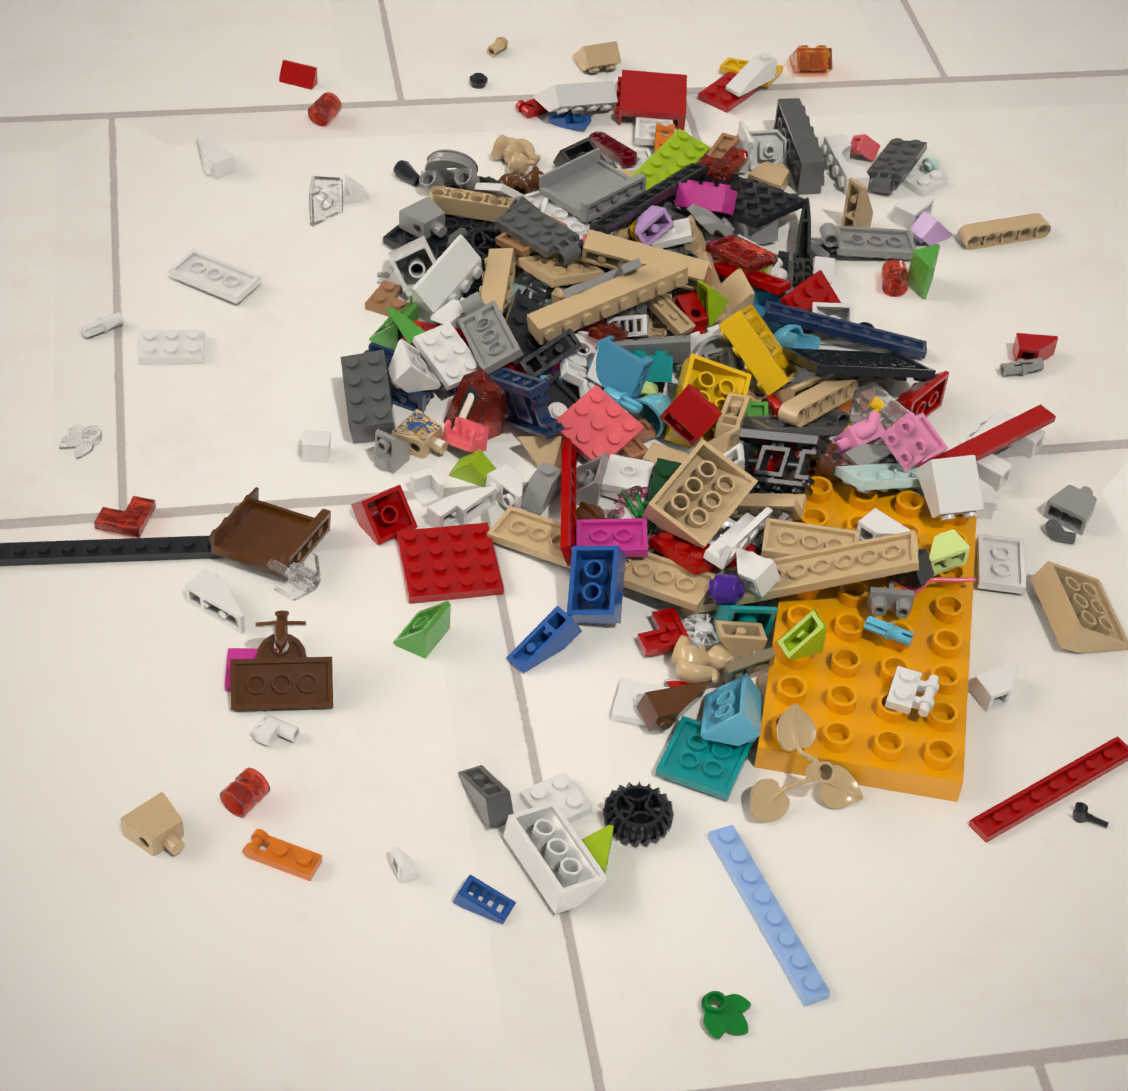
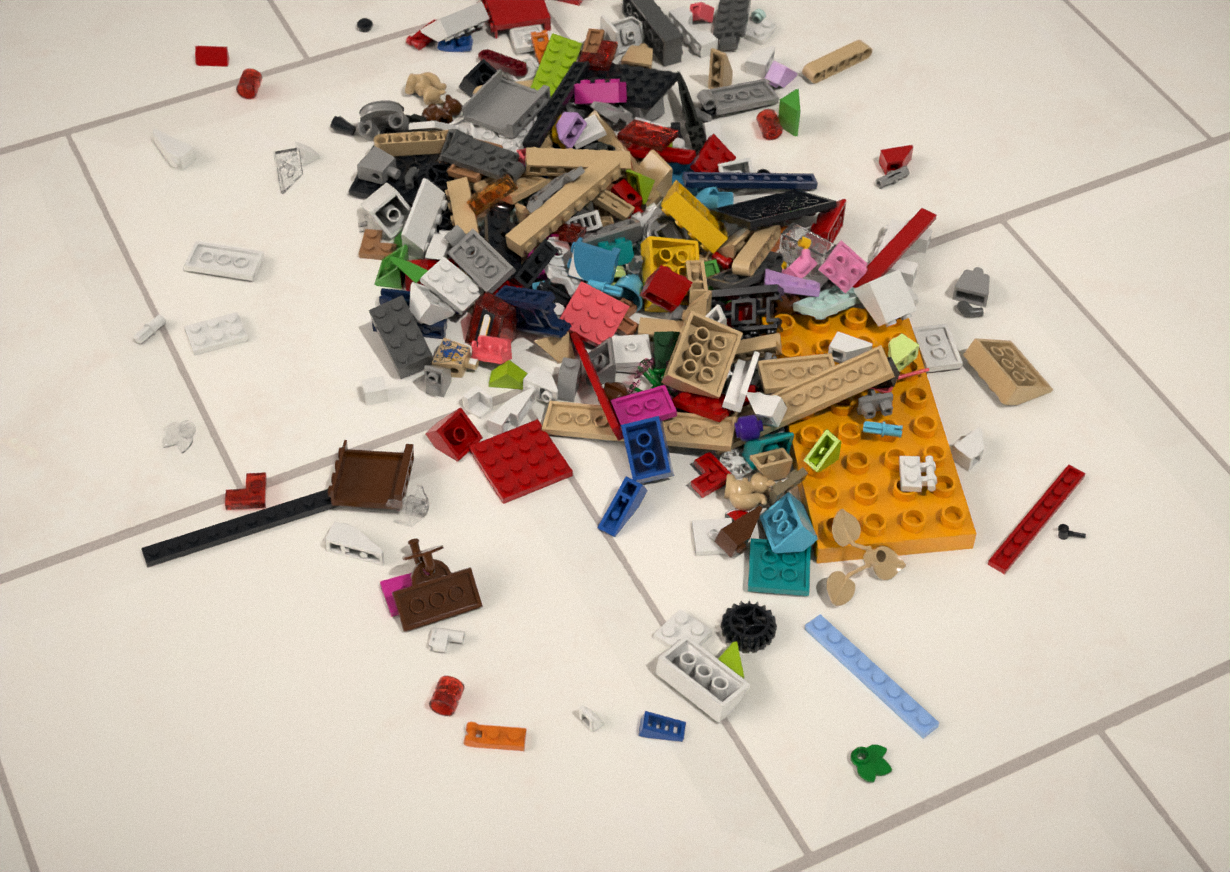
camera: 15 degrees left, 5 degrees up
tan torso [120,792,185,856] -> none
bright green slope [393,601,451,659] -> none
dark grey slope [458,765,514,827] -> none
none -> clear orange slope [466,174,518,216]
none -> light grey axle [626,255,643,275]
none -> lavender wing [764,269,820,297]

